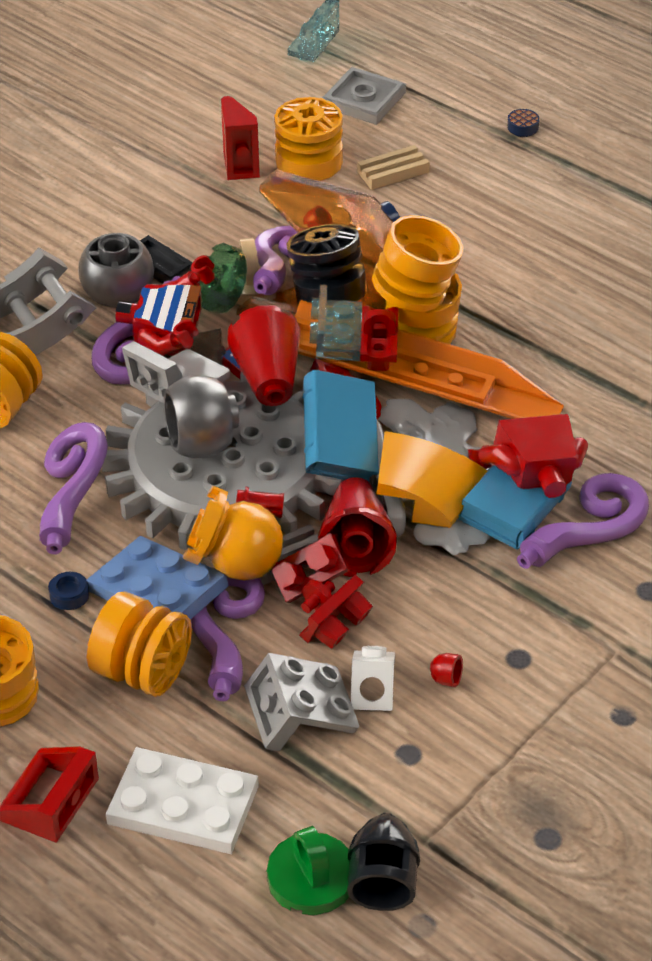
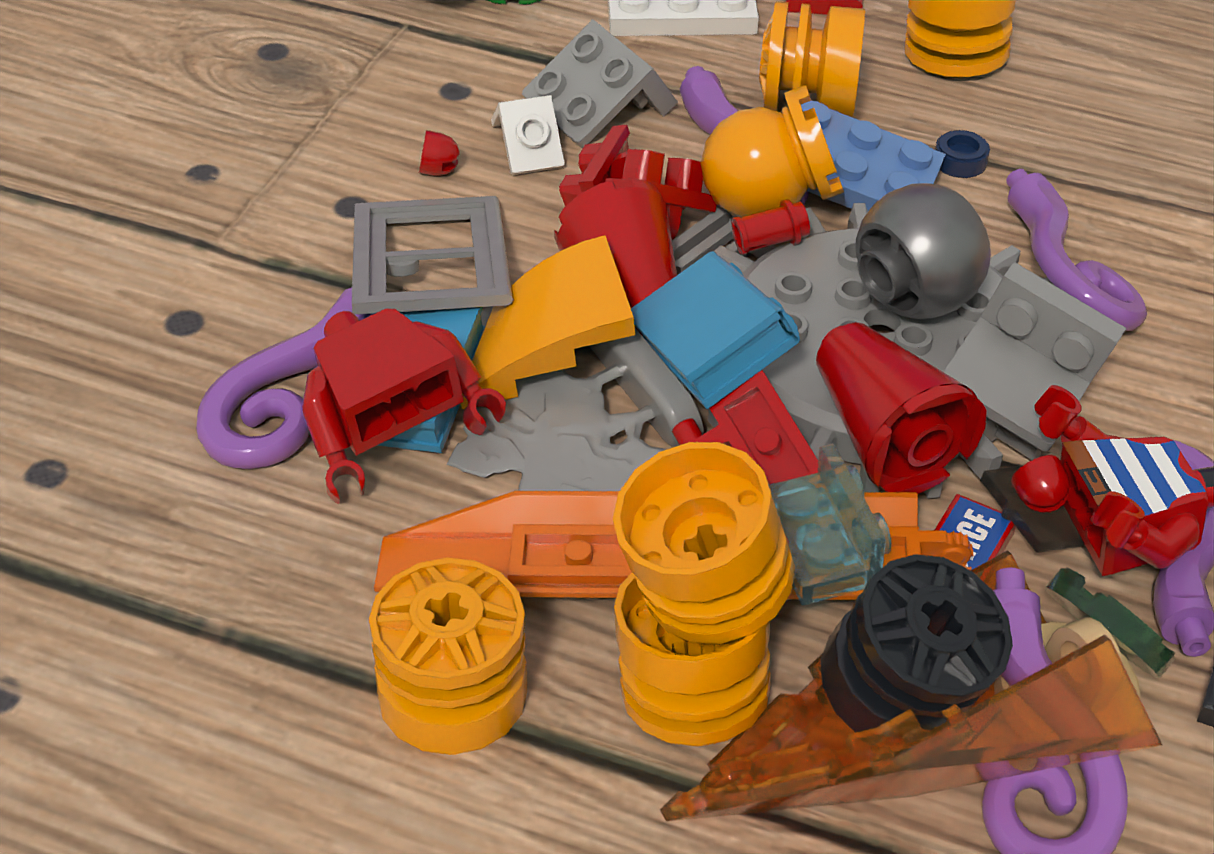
camera: 160 degrees right, 0 degrees up
none -> light grey door [352,196,513,314]
none -> light orange wheel [369,557,527,755]
none -> red hinge [1011,455,1070,513]

